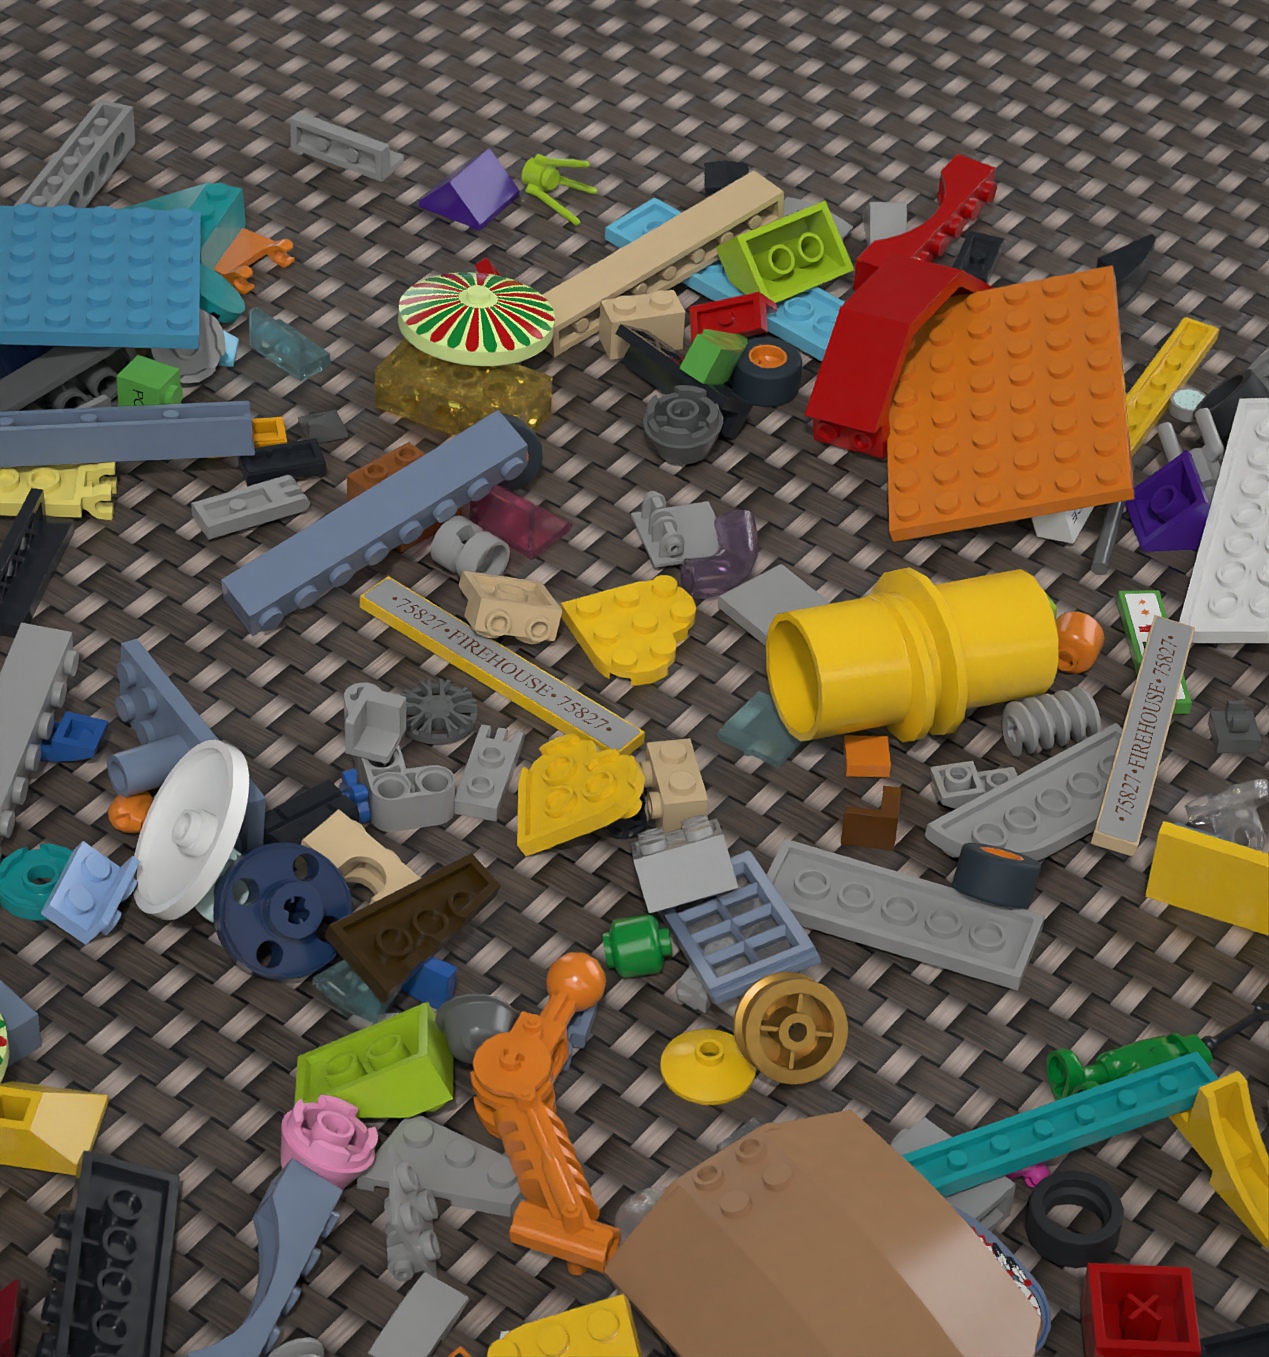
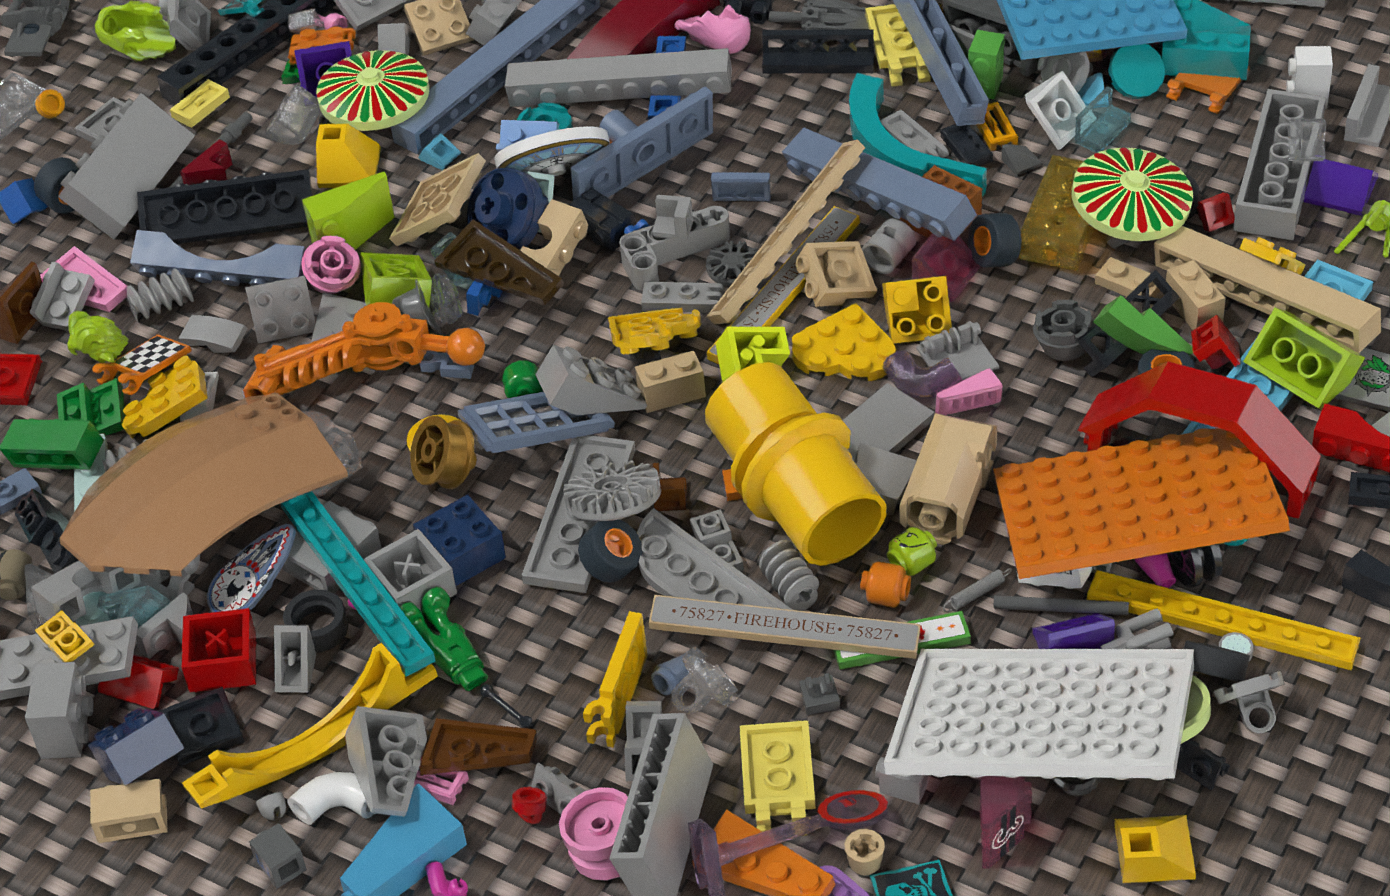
camera: 90 degrees right, 5 degrees up
none -> light grey slope [274,625,316,692]
none -> lime slope [302,171,395,250]
none -> light grey brick [363,529,457,613]
none -> tan plate [389,153,486,246]
none -> dark blue brick [413,494,506,586]
none -> medium azure slope [418,133,461,170]
none -> light grey wheel [563,460,661,521]
none -> tan plate [706,140,865,325]
none -> sand blue plate [711,172,771,201]
none -> neon yellow brick [715,327,790,382]
none -> teal arch [849,73,987,197]
none -> yellow slope [882,276,952,343]
none -> tan brick [899,413,997,545]
none -> bright pink slope [935,368,1003,415]
none -> light grey piece [943,568,1012,612]
none -> white slope [1025,71,1094,150]
none -> tan plate [1095,257,1160,298]
none -> light grey brick [1233,89,1326,240]
none -> yellow wing [1239,237,1306,275]
none -> white brick [1286,46,1333,109]
none -> clear panel [1287,118,1326,161]

